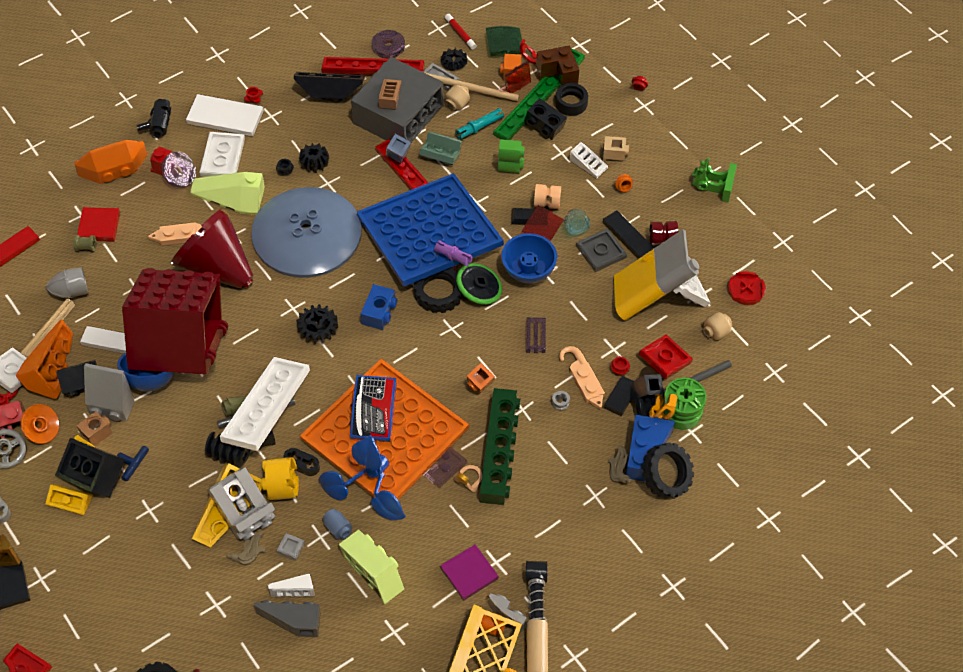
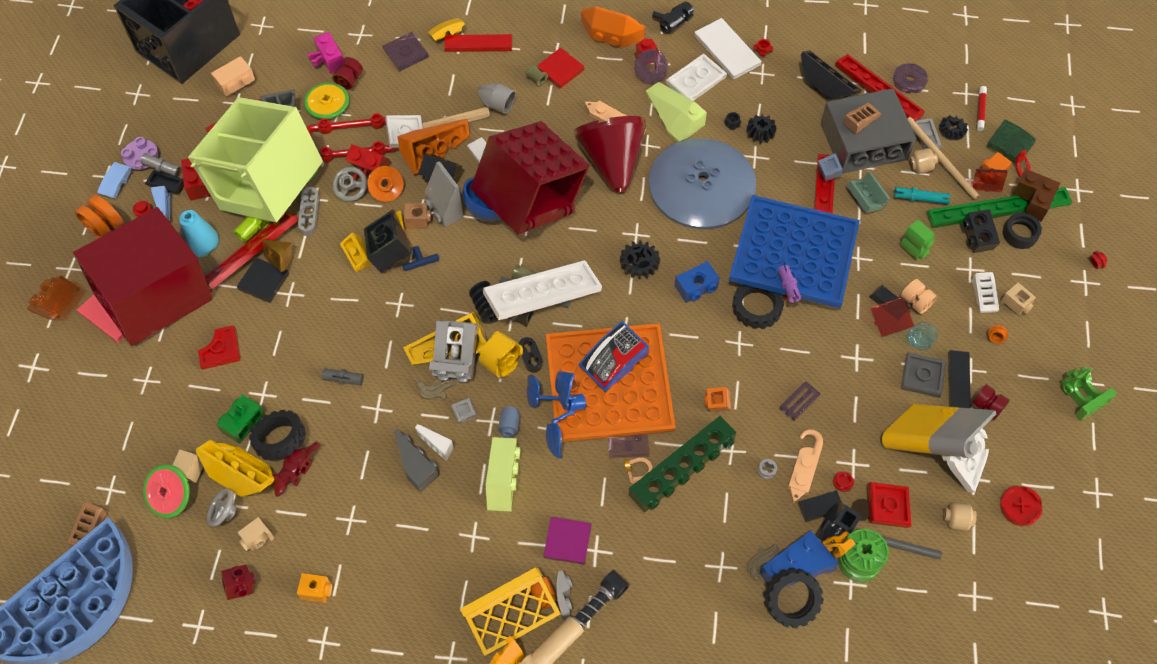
camera: 45 degrees right, 5 degrees up
black wheel [456,263,502,305] -> none
blue piece [501,233,557,284] -> none
none -> dark grey pin [322,368,364,386]

